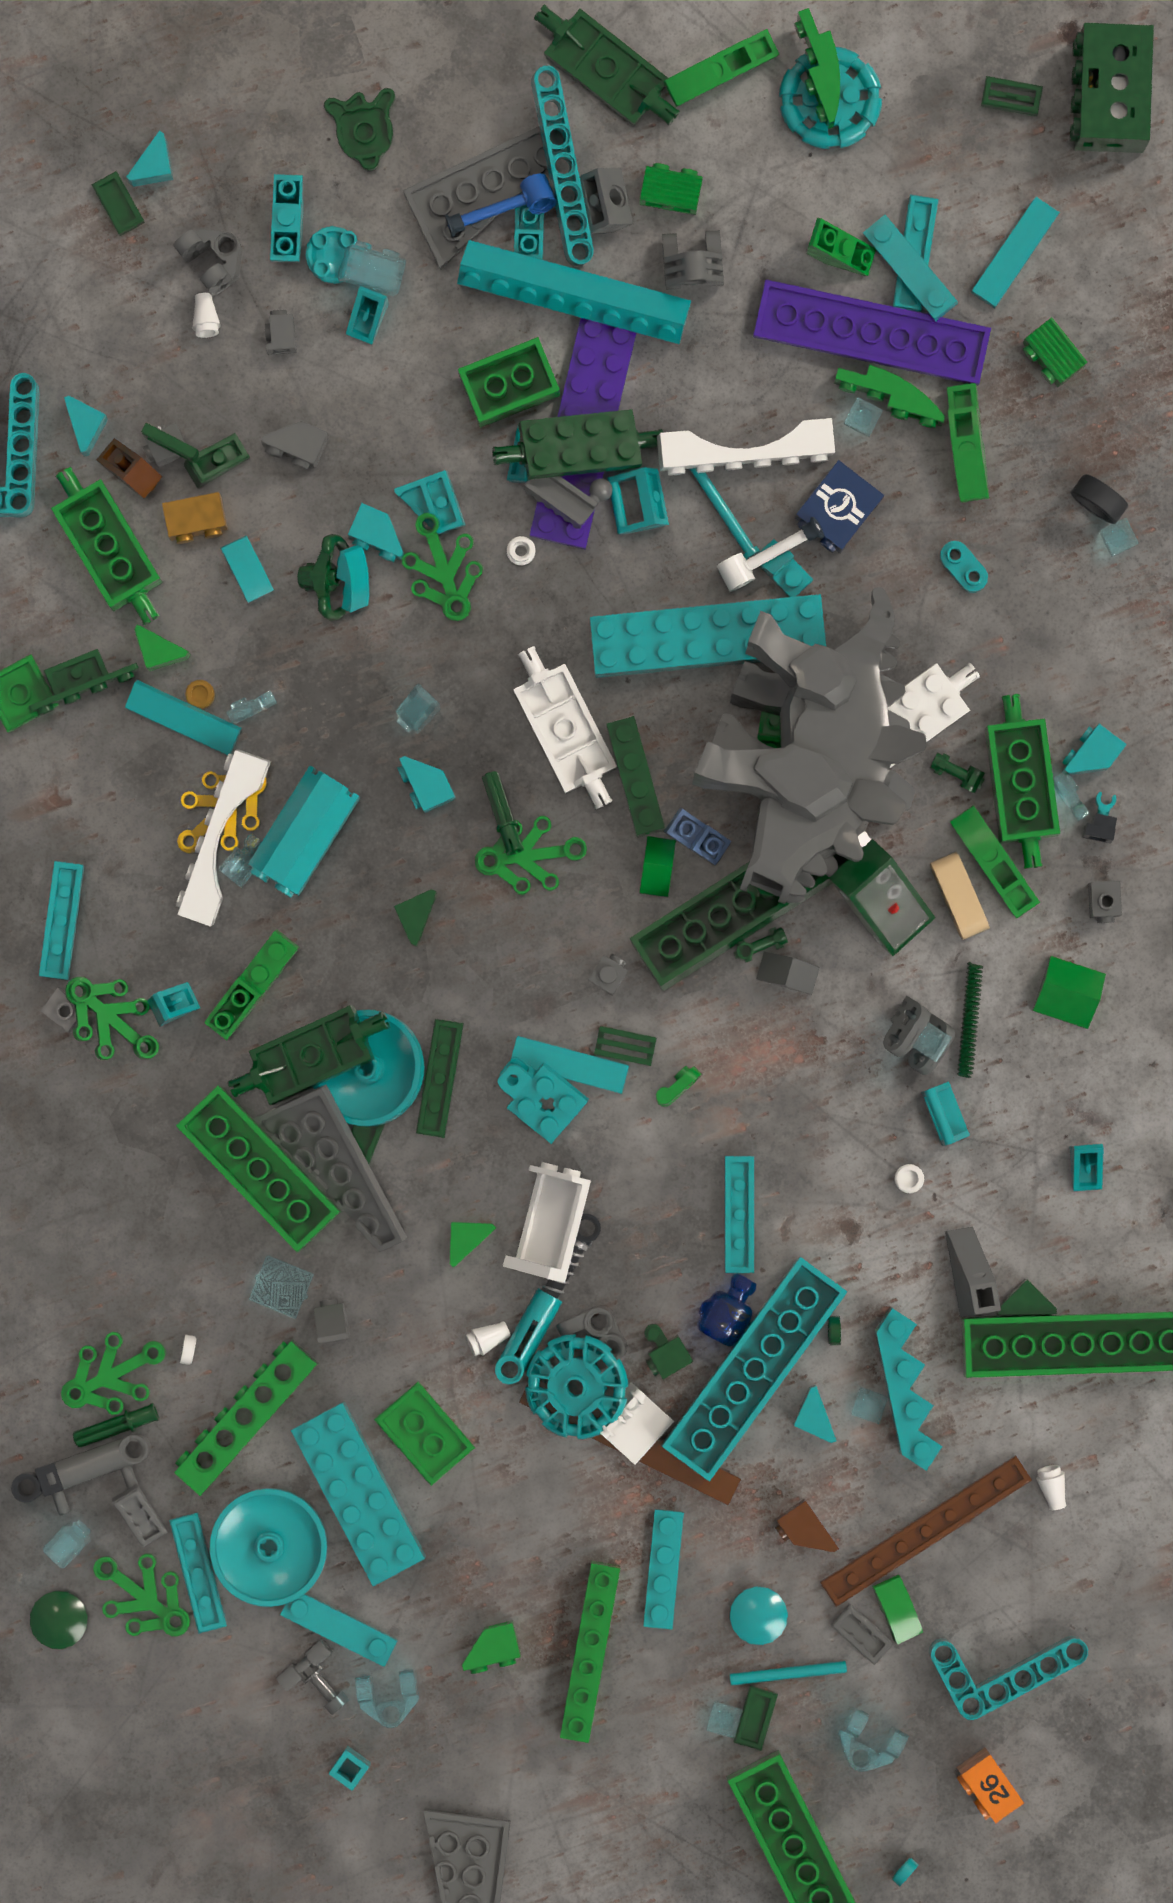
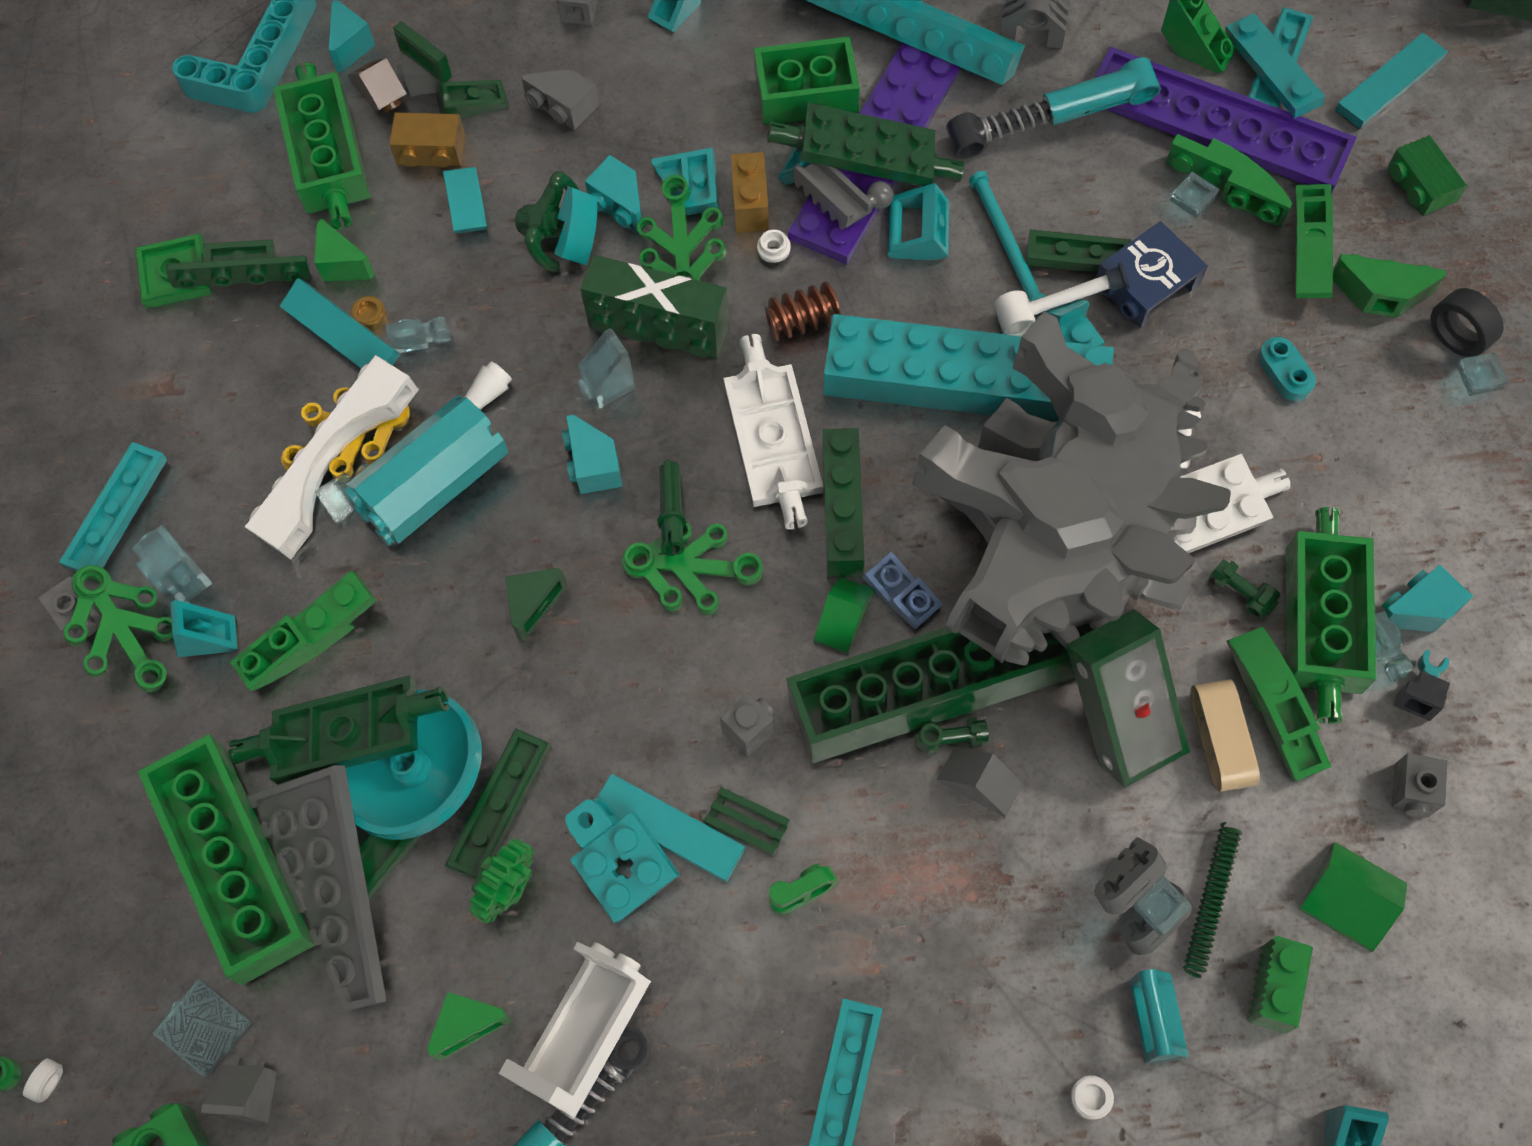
camera: 15 degrees right, 20 degrees down
white arch [657,418,835,475] -> none
none -> clear light blue brick [132,525,212,603]
none -> white cone [464,361,512,410]
none -> green gear [469,838,535,924]
none -> dark green brick [580,255,730,359]
none -> pearl gold piece [731,152,769,233]
none -> copper piece [765,282,841,342]
none -> piece [946,57,1161,159]
none -> dark green plate [1026,229,1132,272]
none -> green brick [1247,936,1313,1034]
none -> green slope [1333,253,1446,318]

